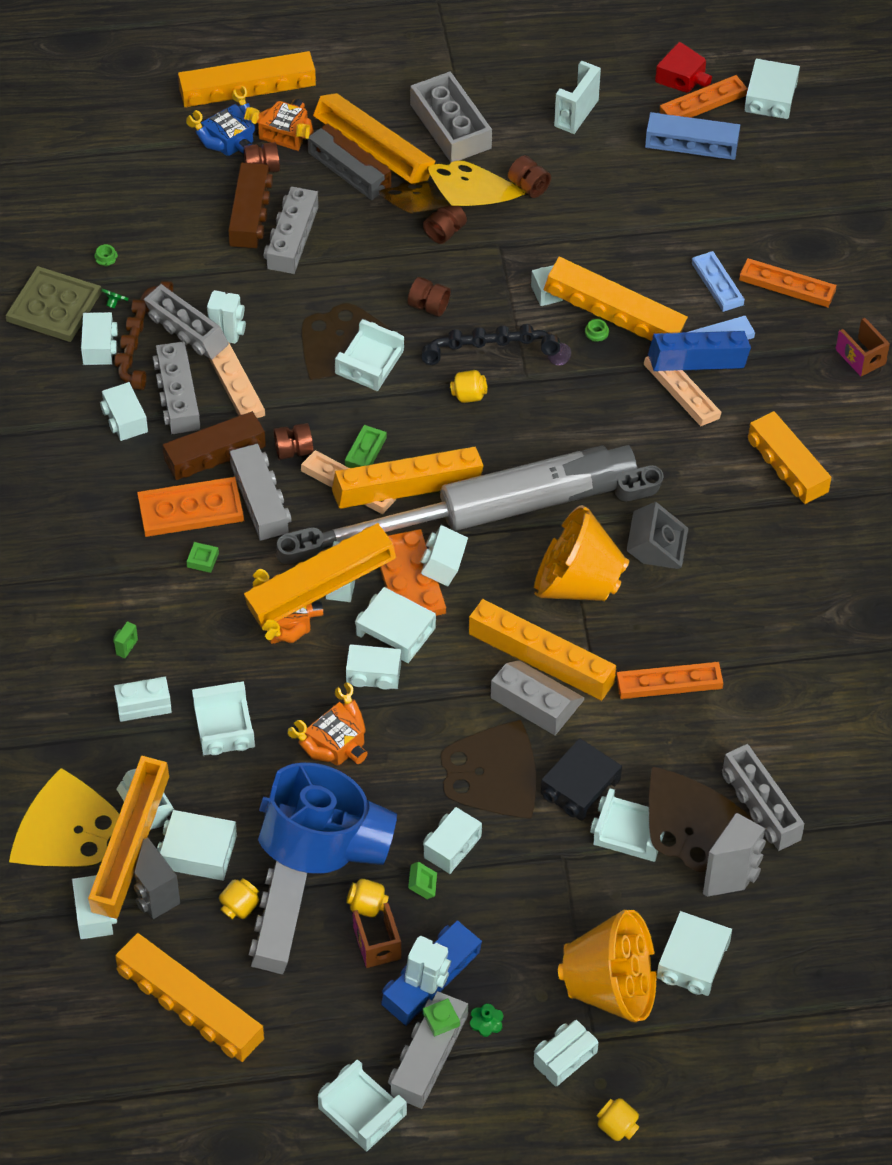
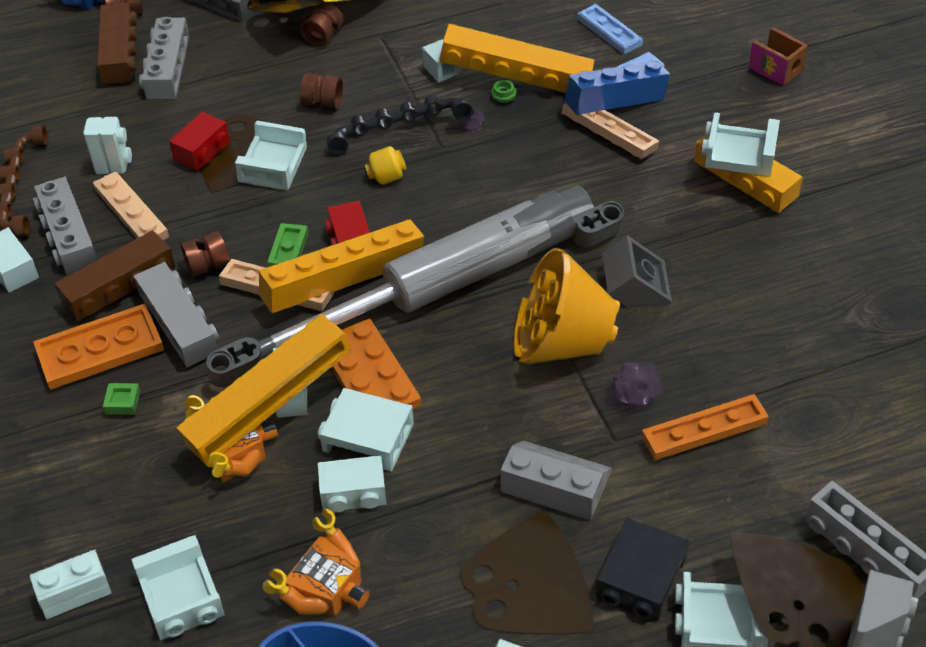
camera: 10 degrees left, 5 degrees down
bright green plate [113,622,138,658] -> none
light grey brick [144,284,229,360] -> none
light aqua brick [420,525,468,586] -> none
light orange brick [469,599,616,701] -> none
orange plate [739,258,837,308] -> none
none -> red brick [169,112,230,171]
none -> red brick [324,201,370,246]
none -> clear purple brick [611,360,664,407]
none -> light aqua panel [701,112,780,176]

